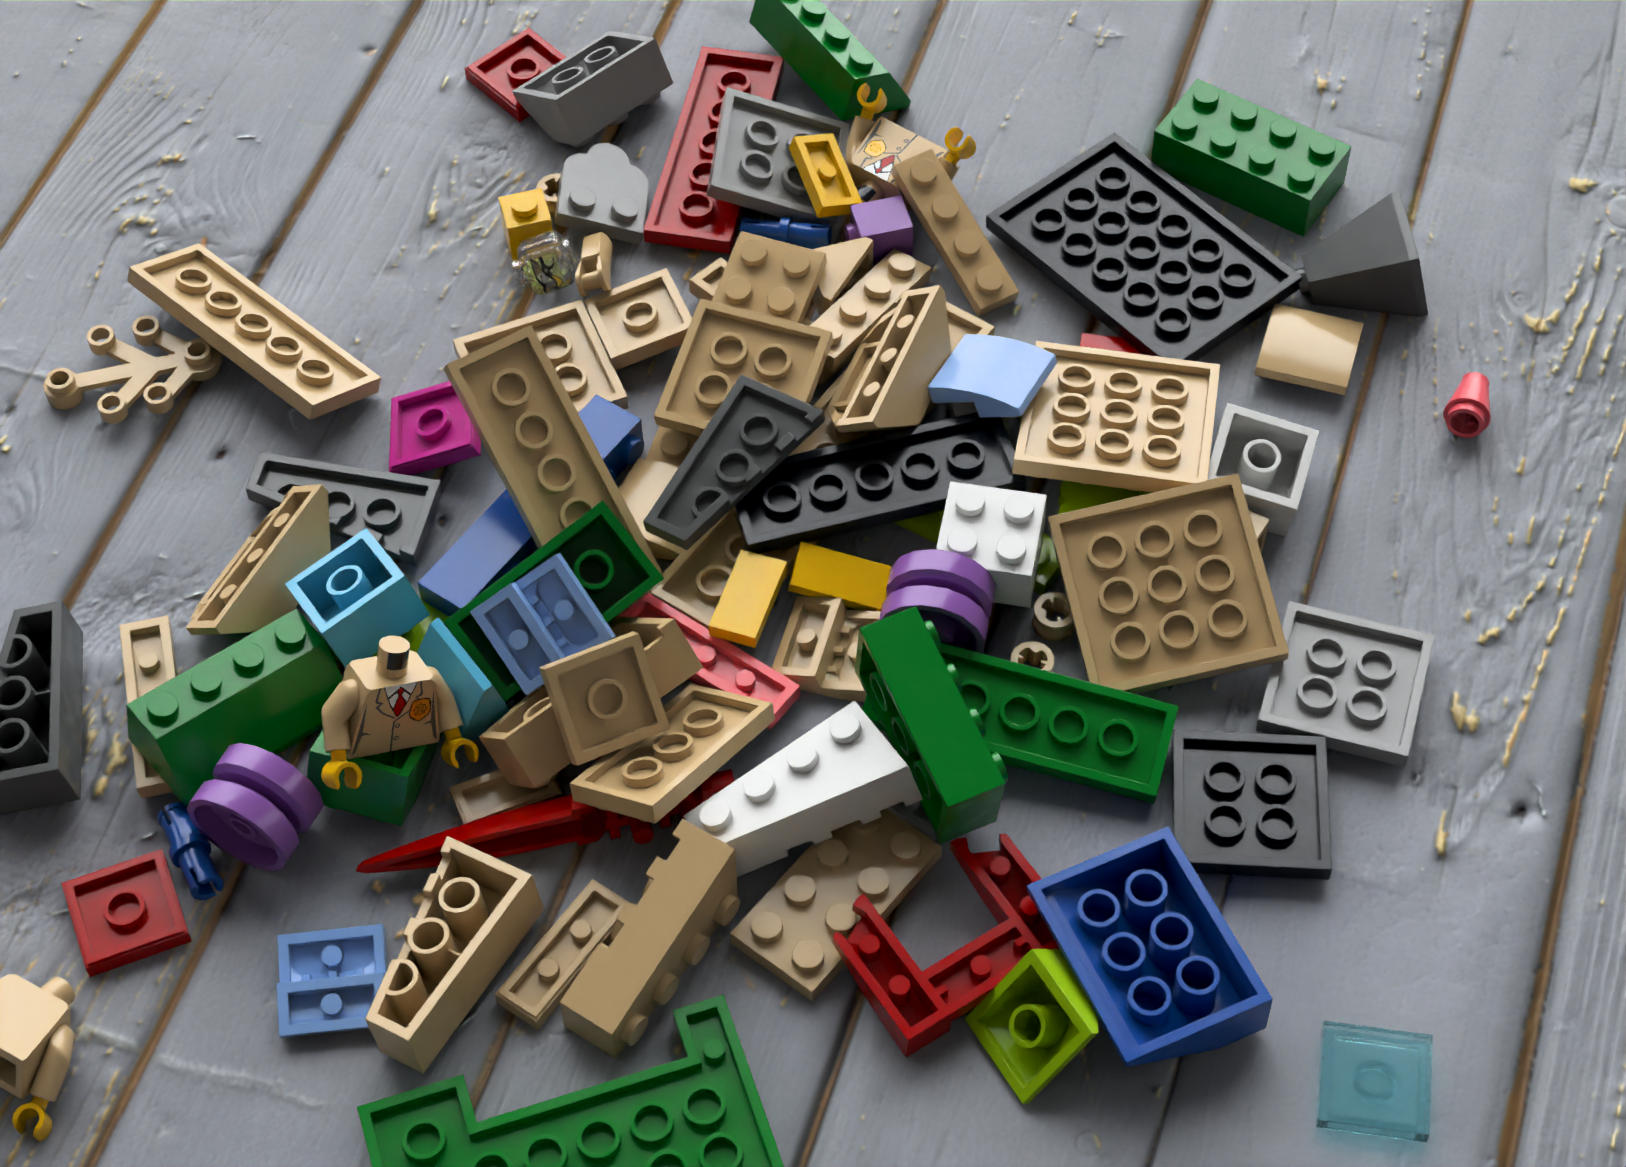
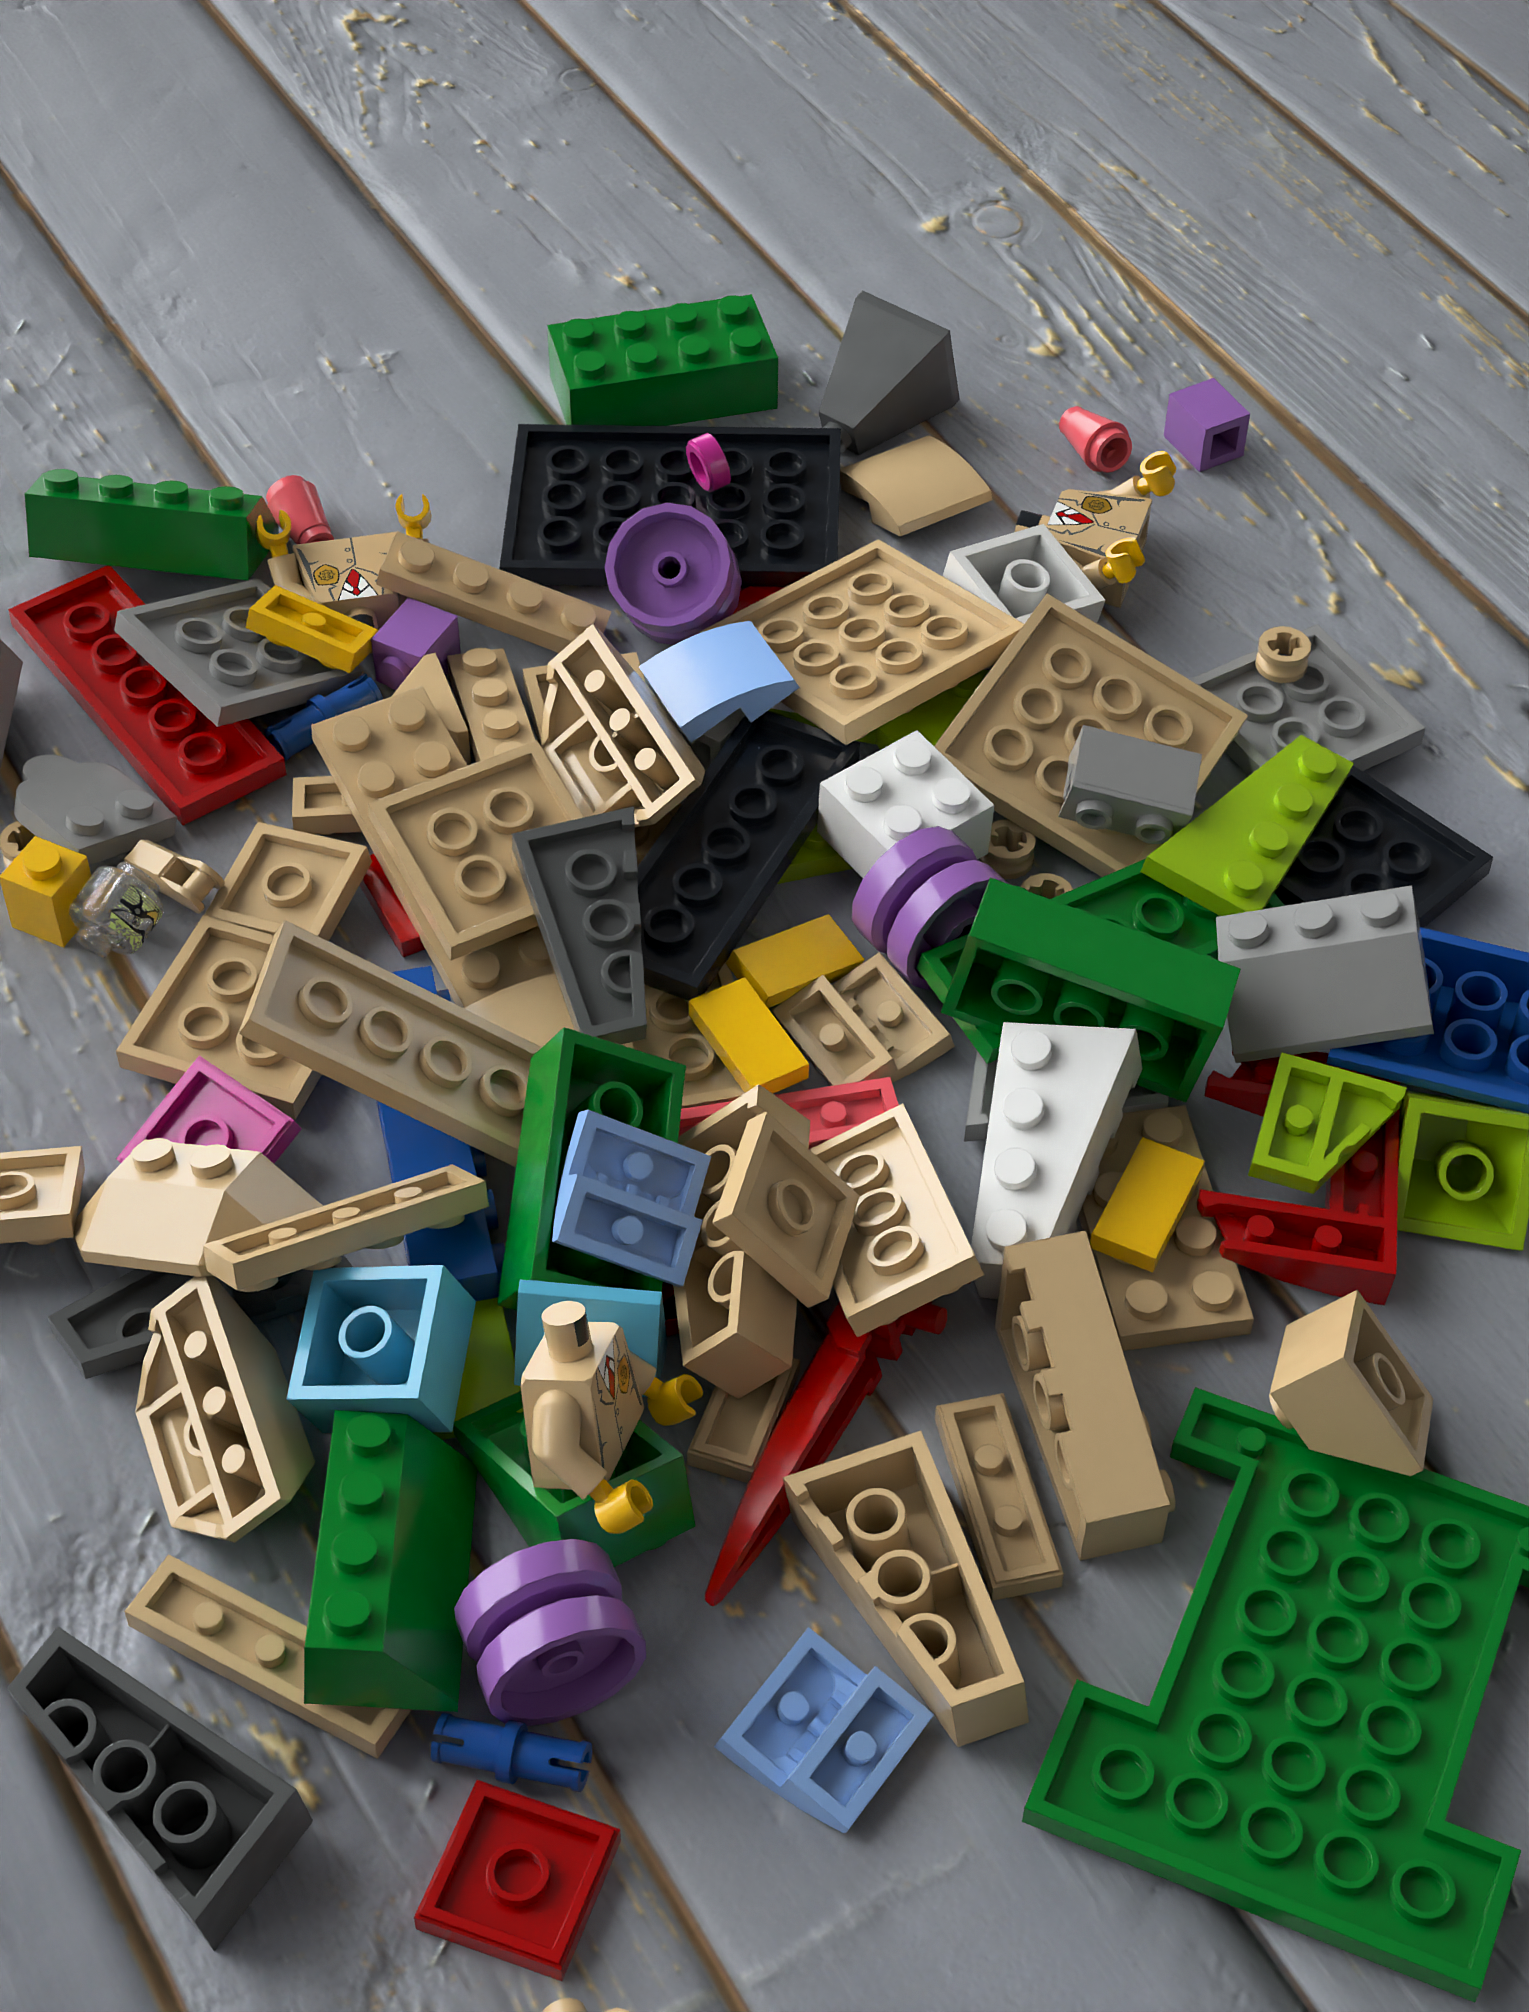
camera: 50 degrees left, 5 degrees down
none -> tan wedge [73,1138,323,1277]
none -> tan plate [203,1164,489,1292]
none -> coral cone [266,475,334,544]
none -> medium lavender wheel [605,503,742,645]
none -> dark pink tile [686,433,731,492]
none -> torso [1015,451,1177,608]
none -> light grey hinge [1058,725,1202,844]
none -> yellow tile [1090,1137,1205,1273]
none -> lime wing [1140,735,1354,916]
none -> medium lavender brick [1164,378,1250,472]
none -> light grey slope [1216,885,1434,1063]
none -> lime wing [1248,1052,1407,1194]
none -> tan bush [1255,626,1311,683]
none -> tan slope [1269,1290,1433,1476]

